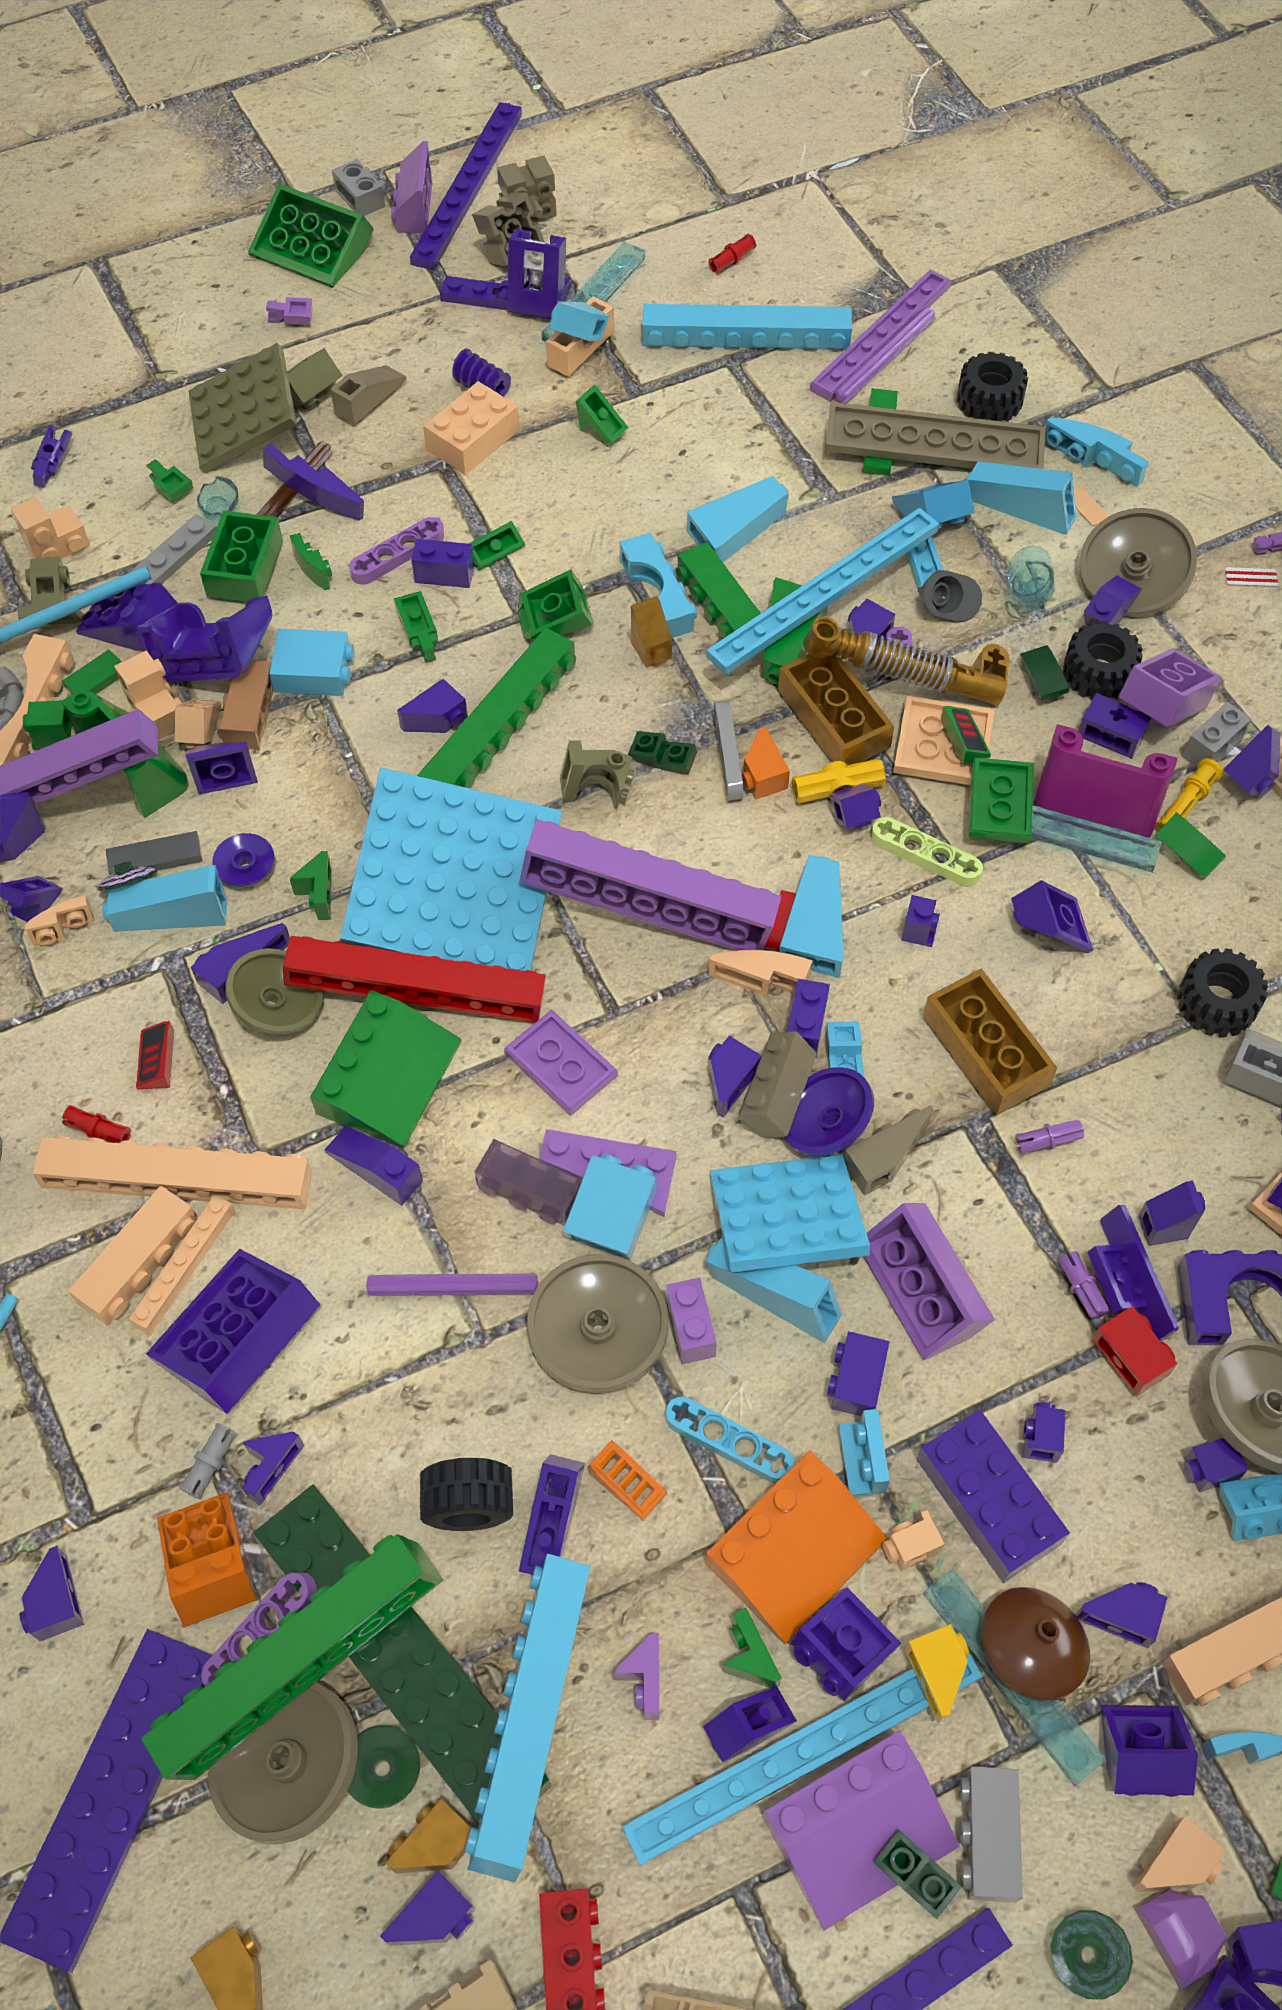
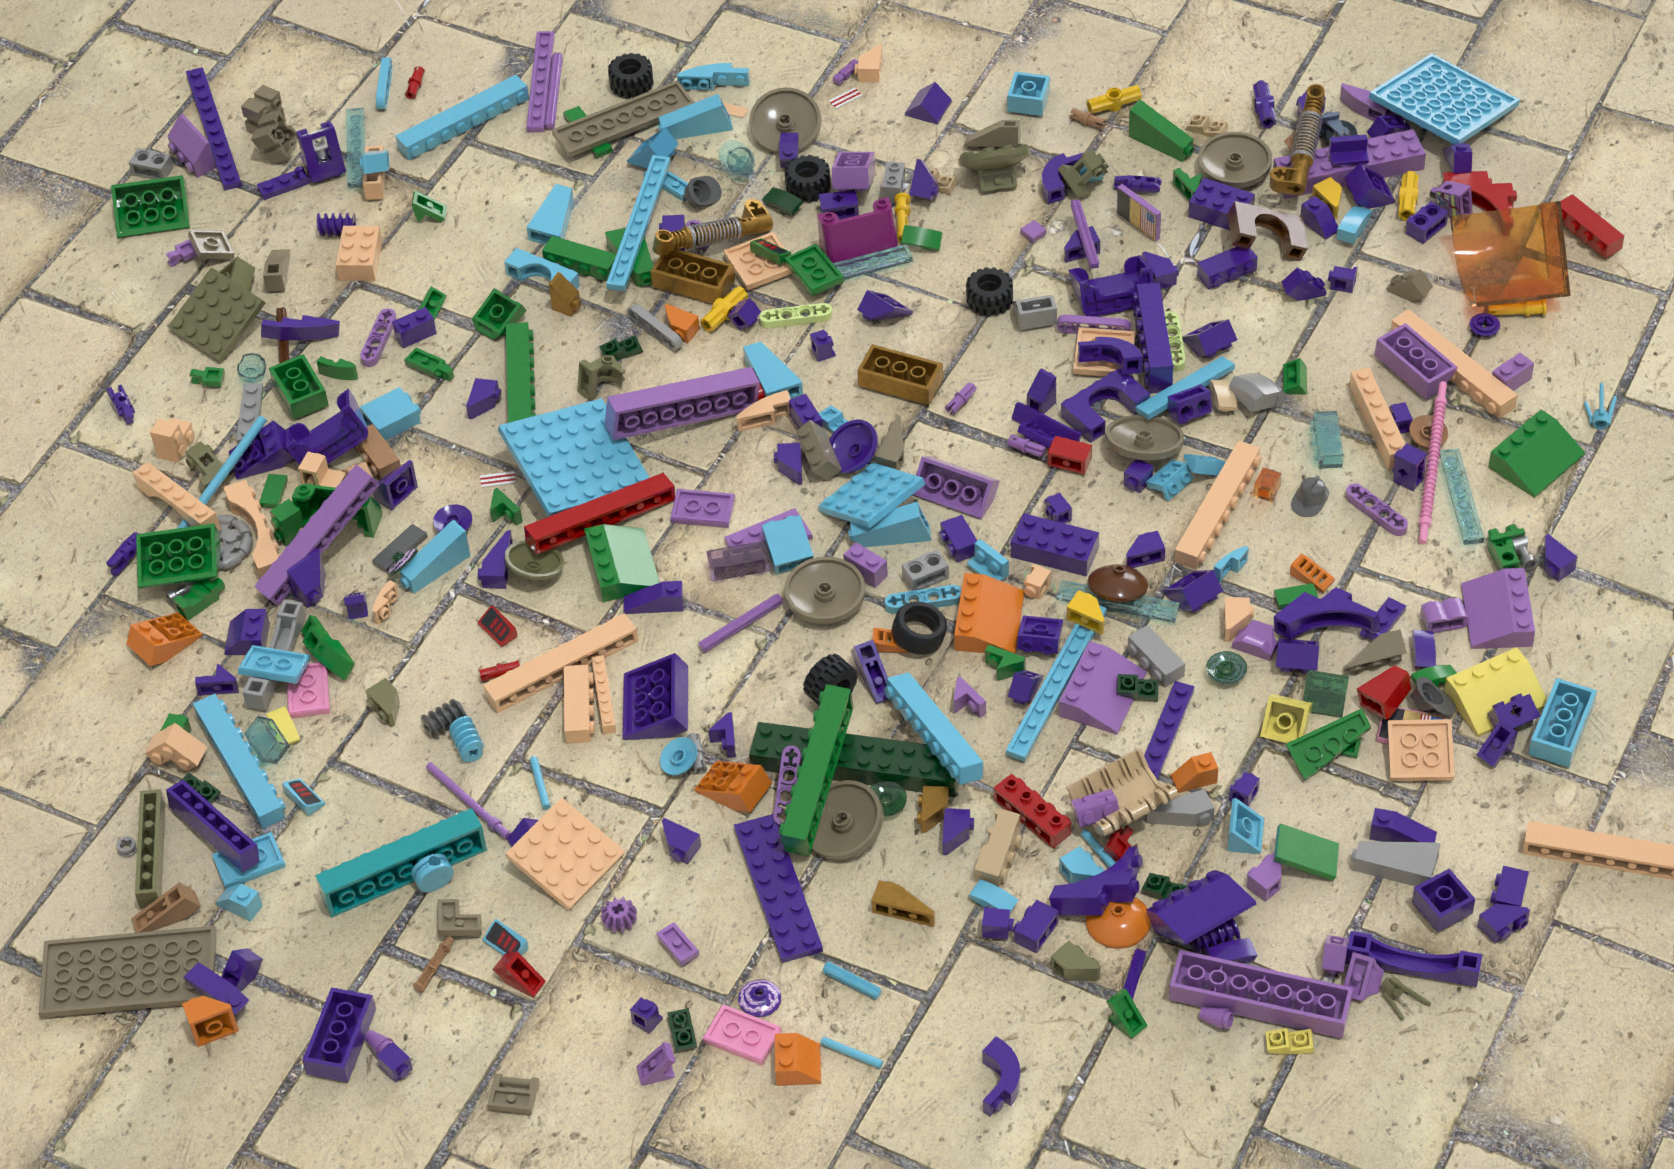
camera: 35 degrees left, 10 degrees down
none -> dark tan plate [188,230,235,260]
none -> medium azure beam [376,57,393,109]
none -> sticker [480,471,516,487]
none -> medium azure dish [660,737,697,776]
none -> black tyre [892,601,947,655]
none -> light grey brick [902,550,949,591]

